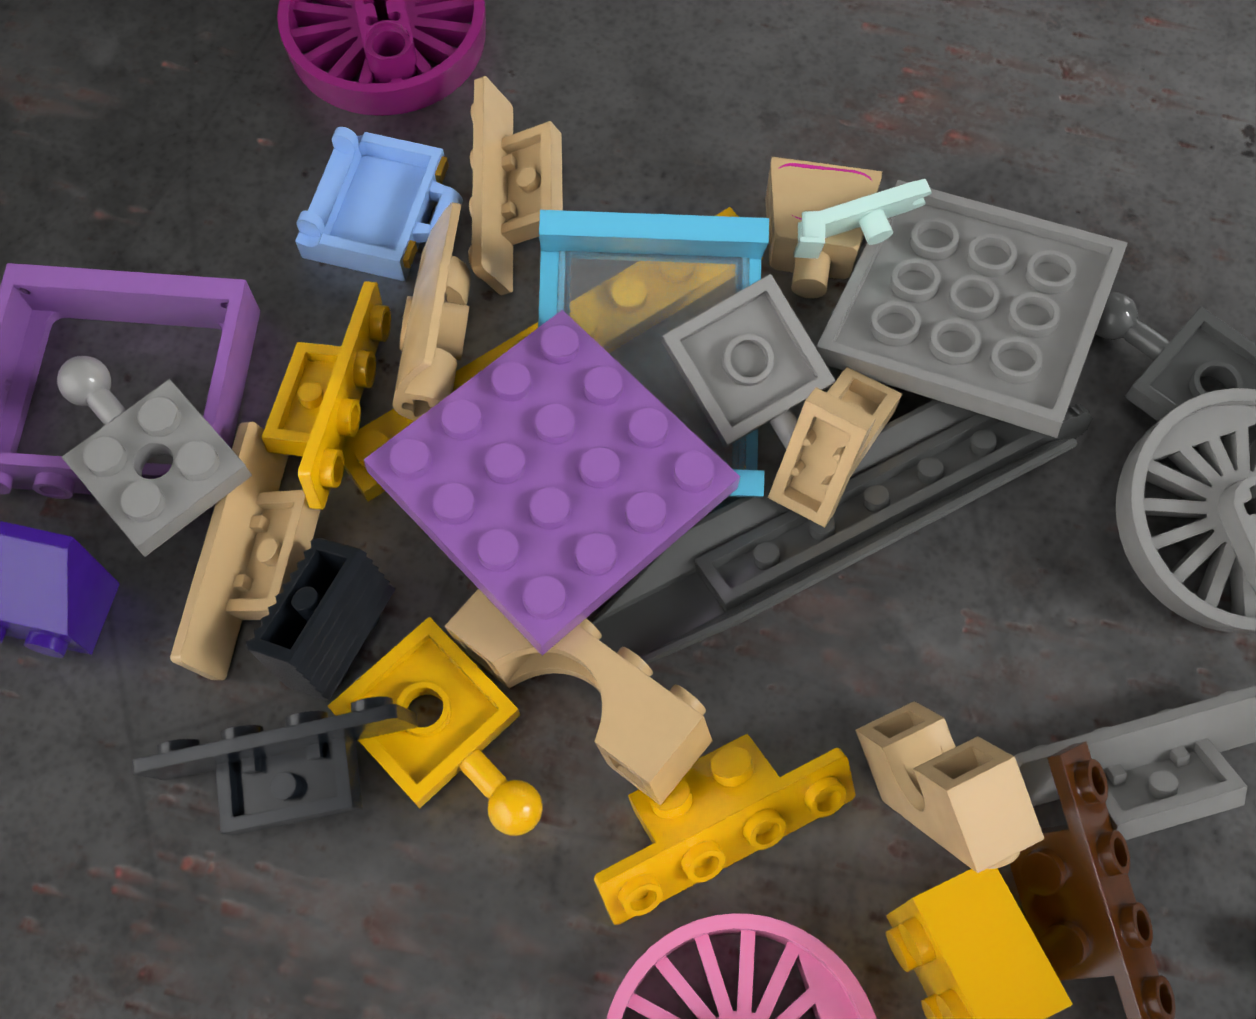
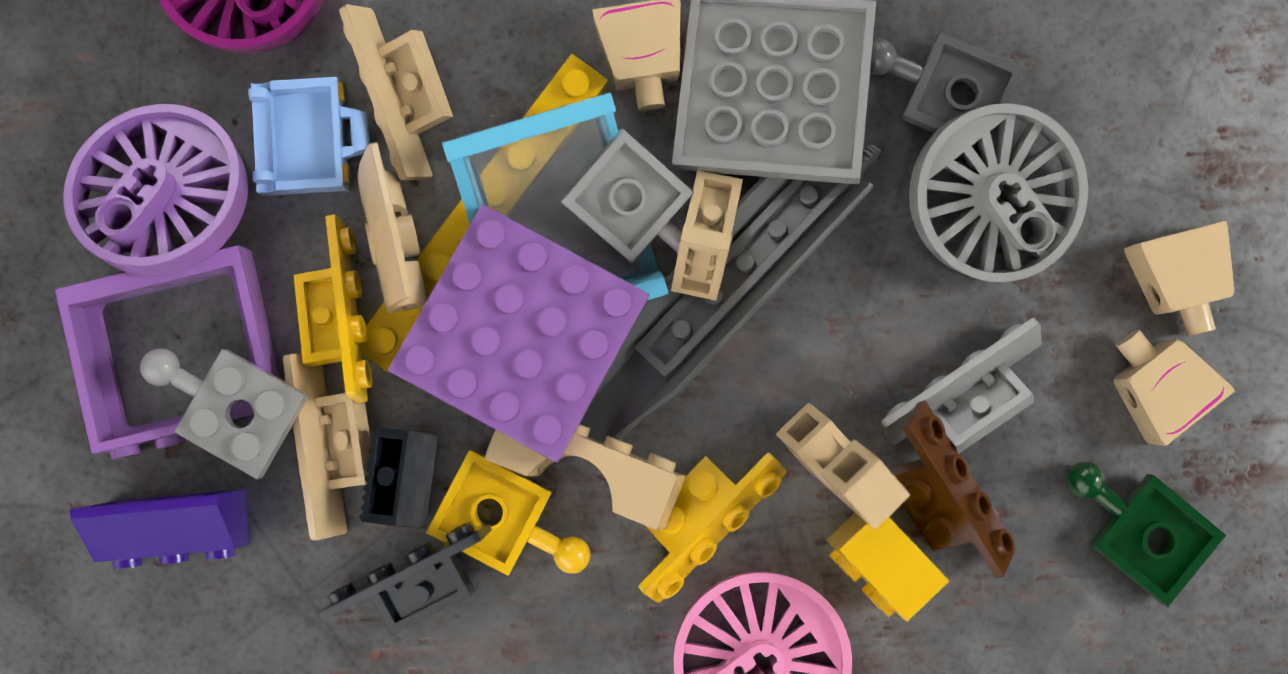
camera: 20 degrees left, 20 degrees up
light aqua piece [794,179,932,259] -> none
none -> medium lavender piece [63,104,248,276]

